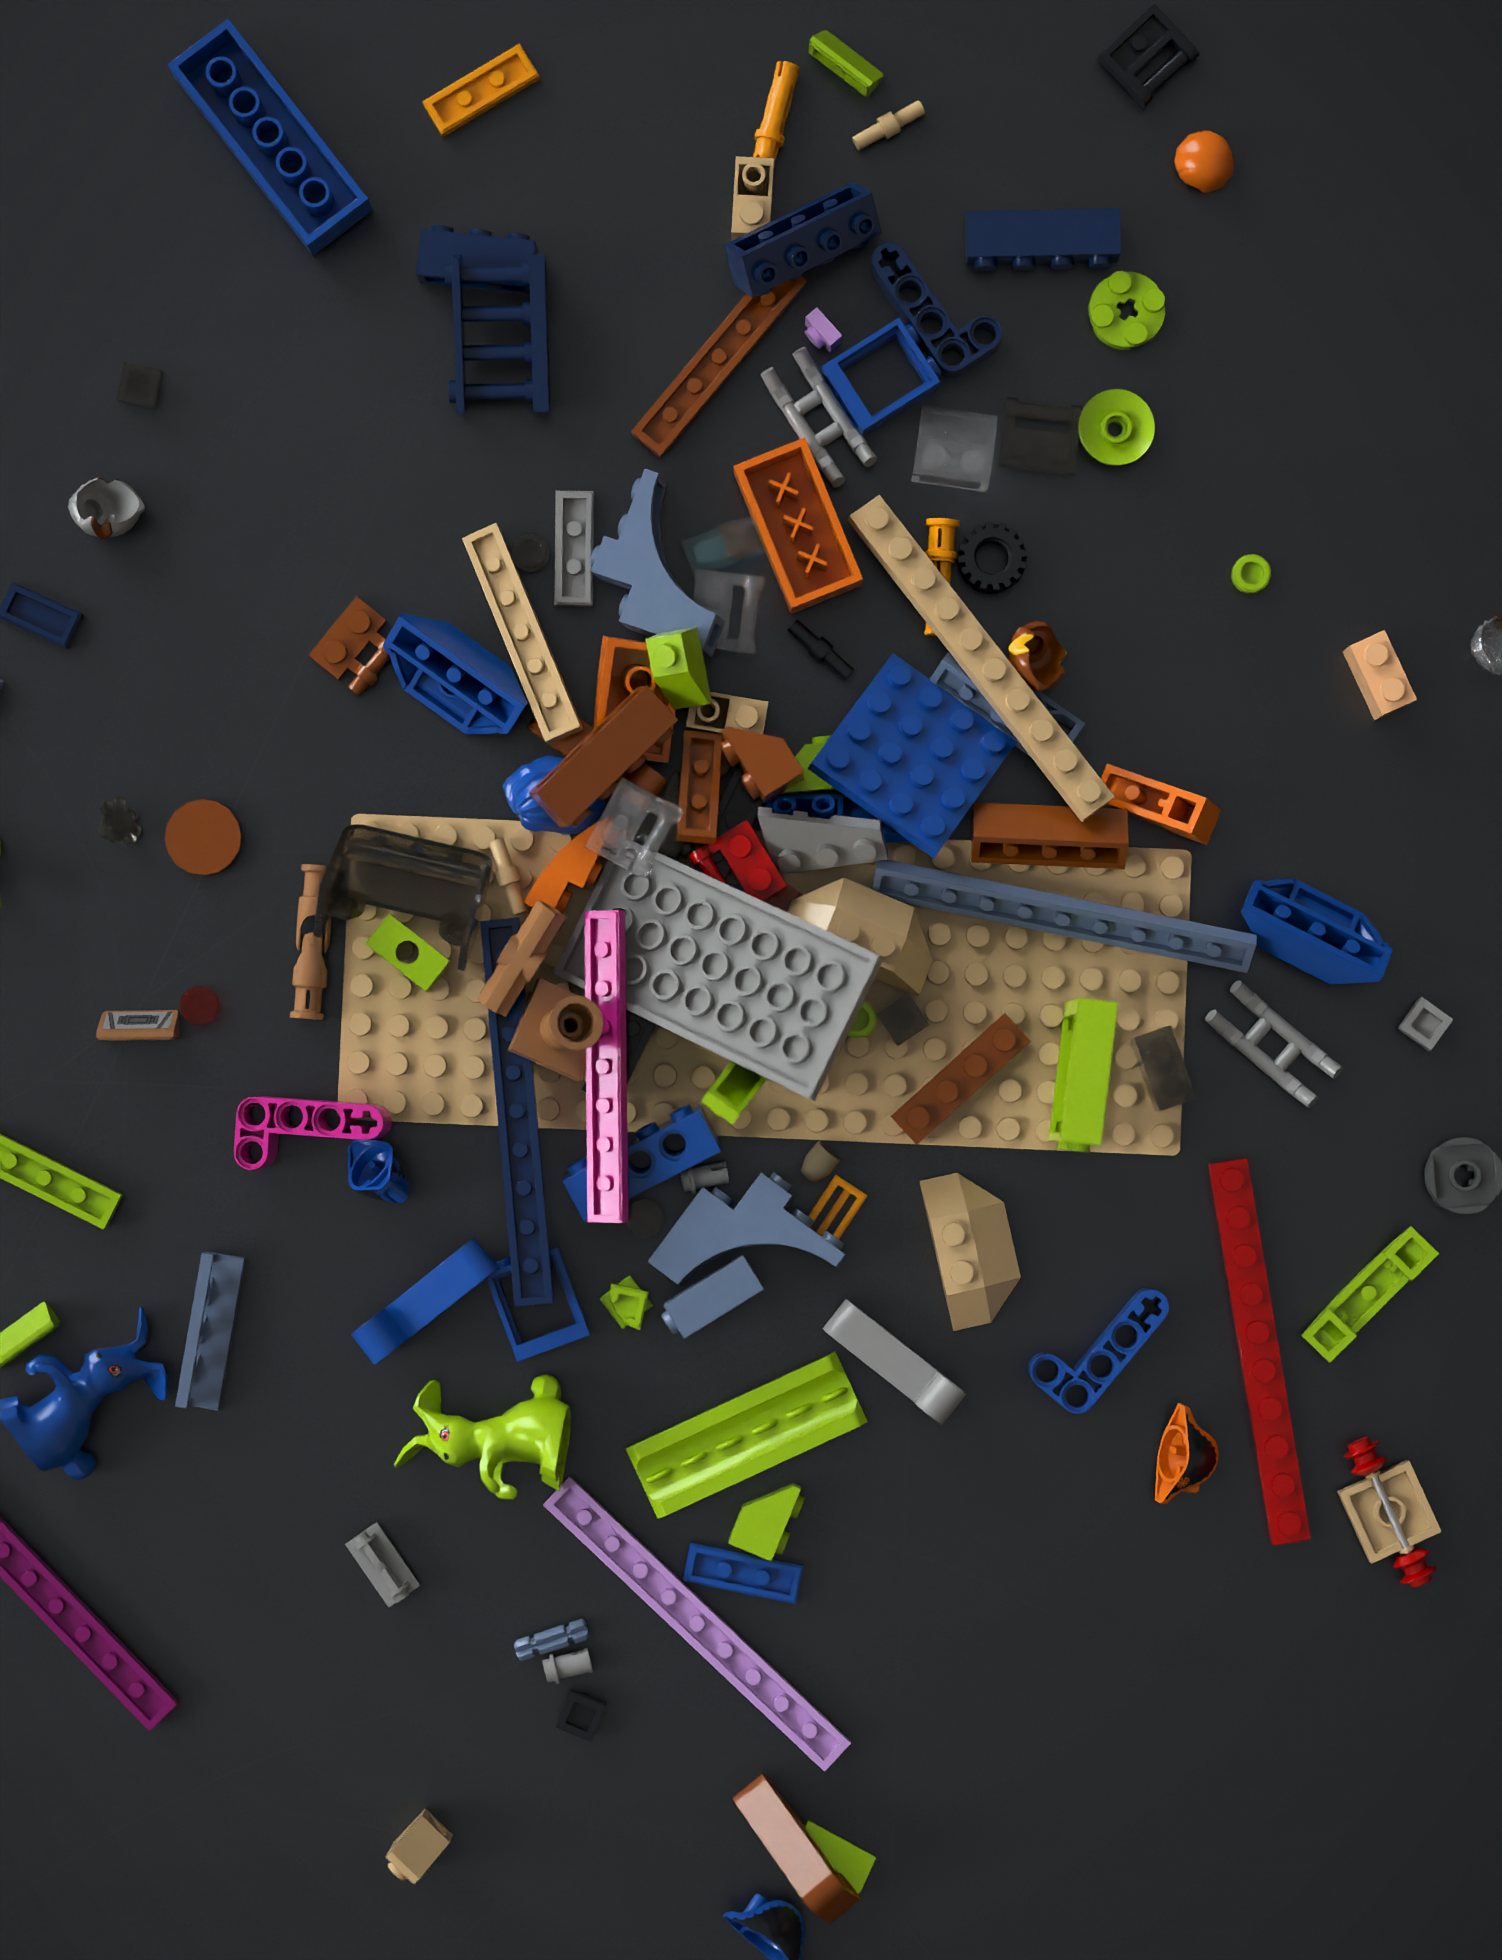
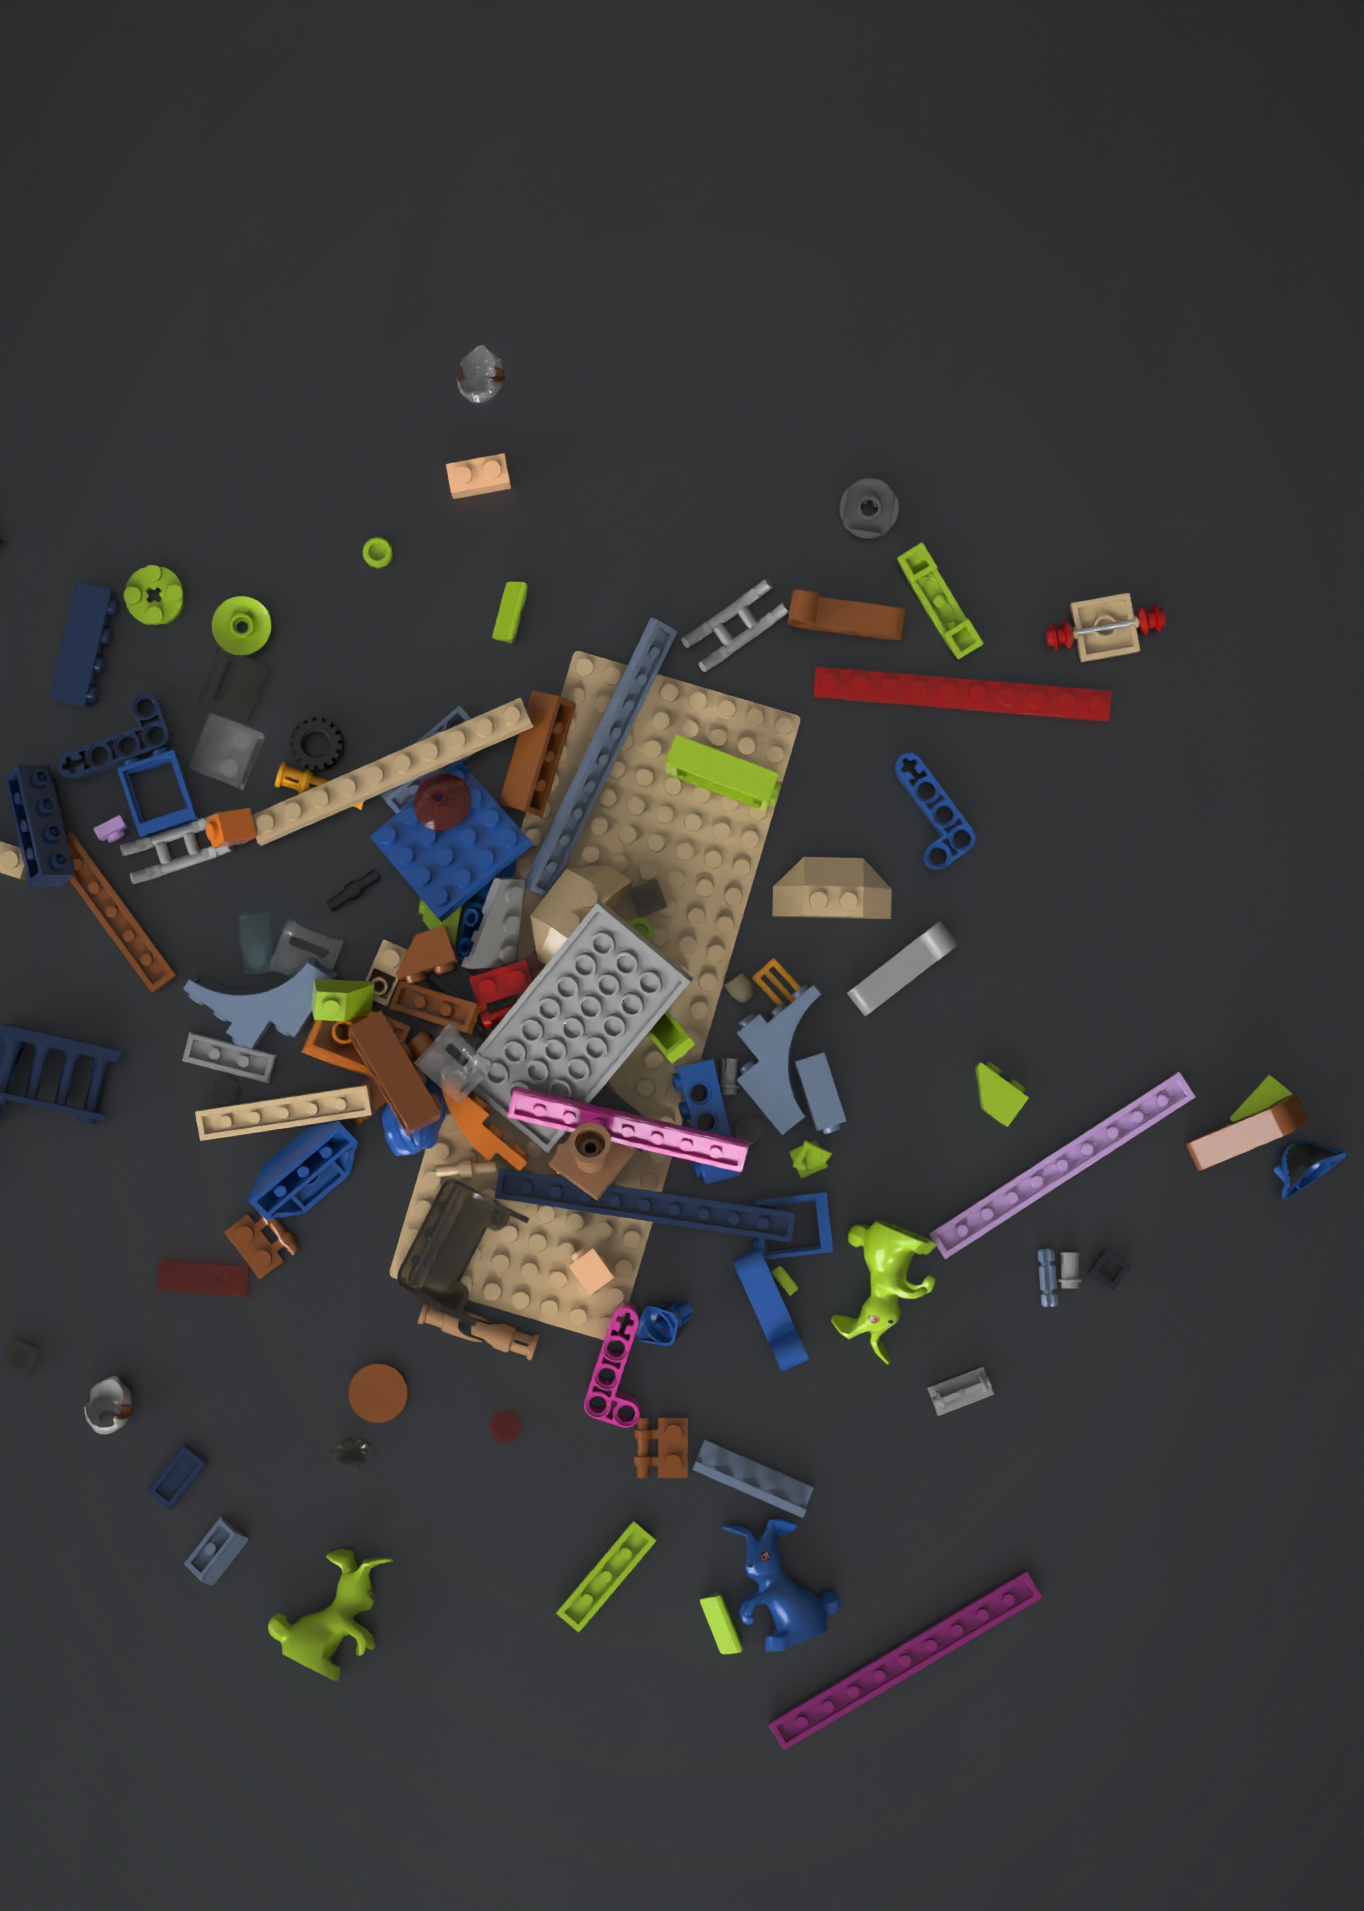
camera: 80 degrees left, 0 degrees up
slope [96,1010,180,1041] -> none
lime piece [365,914,452,992] -> none
tan slope [386,1808,453,1884] -> none
medium nougat piece [477,900,567,1017] -> none
lime plate [626,1351,868,1519] -> none
blue tile [683,1542,804,1604] -> none
orange brick [734,437,863,614] -> none
dark orange plate [890,1013,1031,1145] -> none
dark orange hair [1008,621,1067,691] -> none
orange slope [1101,764,1222,845] -> none
clear smoke brick [1130,1025,1196,1111] -> none
orange hat [1155,1403,1219,1504] -> none
orange hair [1175,131,1235,193] -> none
blue wedge [1241,879,1393,984] -> none
light grey plate [1397,997,1453,1051] -> none
none -> clear red tile [157,1260,250,1297]
none -> orange brick [206,808,257,849]
none -> clear red dish [414,774,472,831]
none -> lime slope [492,582,528,644]
none -> light nougat brick [569,1245,615,1296]
none -> dark orange plate [634,1417,688,1478]
none -> lime tile [771,1264,798,1296]
none -> dark orange beam [788,590,906,640]

